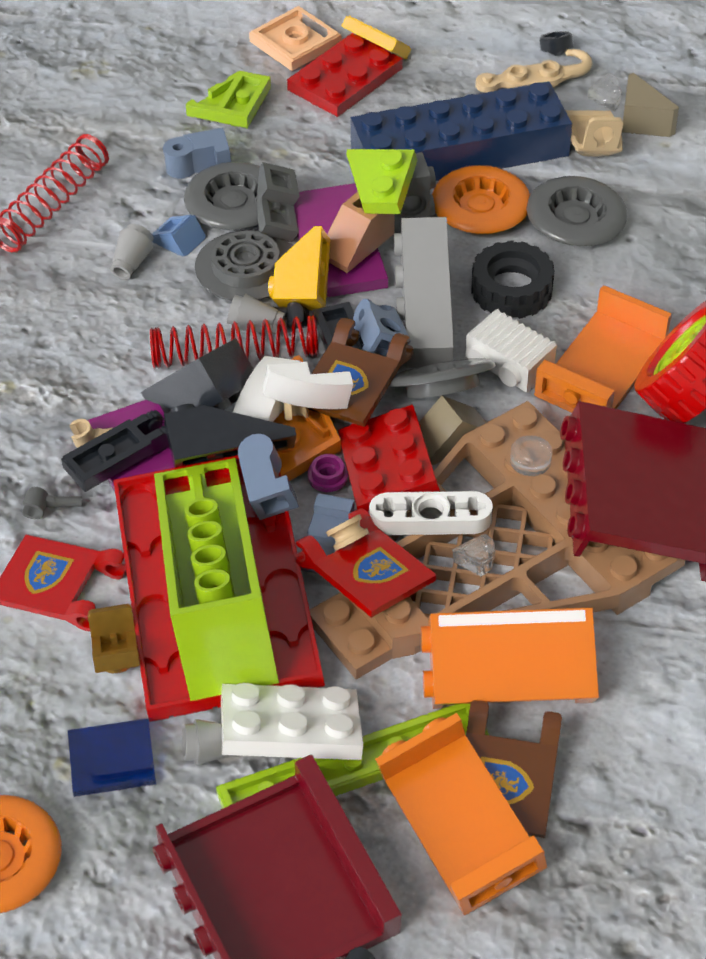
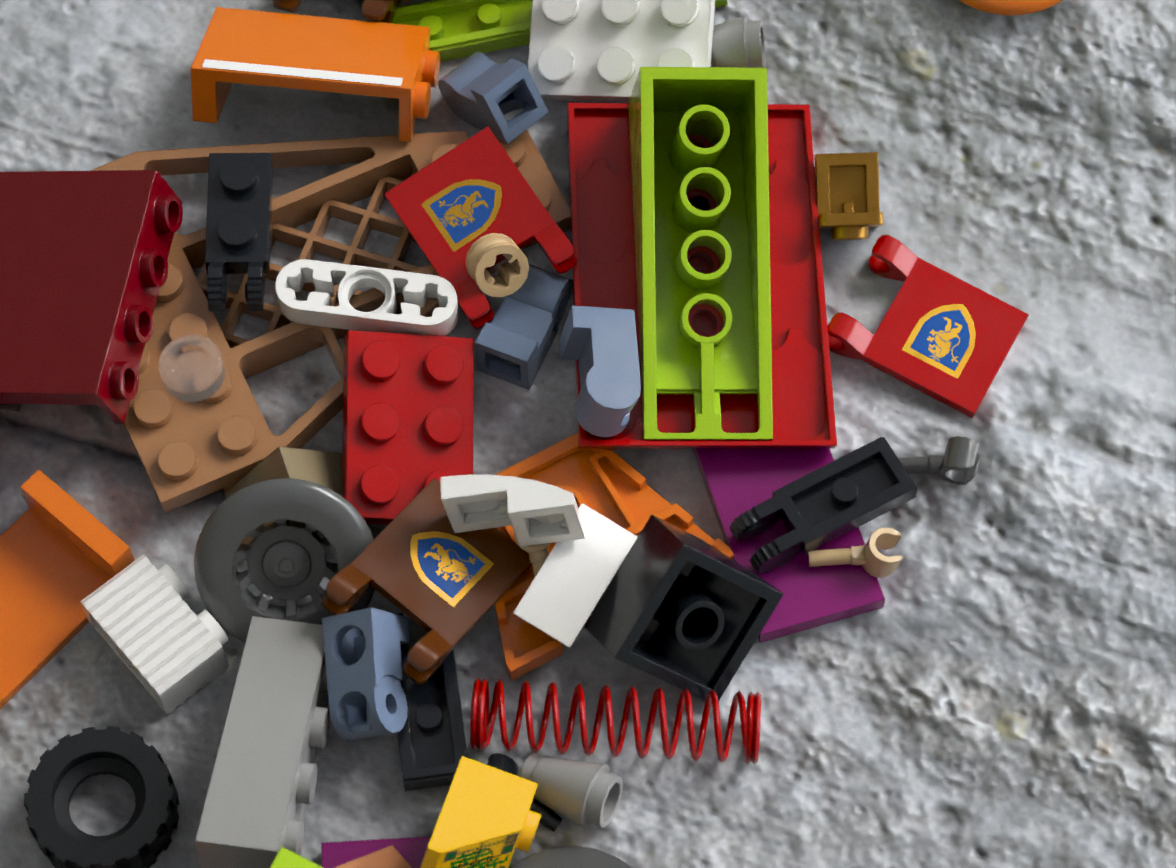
camera: 170 degrees left, 15 degrees up
clear blue piece [68,718,157,797] -> none
black slope [164,404,296,468] -> none
magenta plate [308,454,348,492] -> none
clear tile [452,534,496,577] -> none
none -> black hinge [205,153,273,312]
none -> sand blue leg [438,51,549,144]

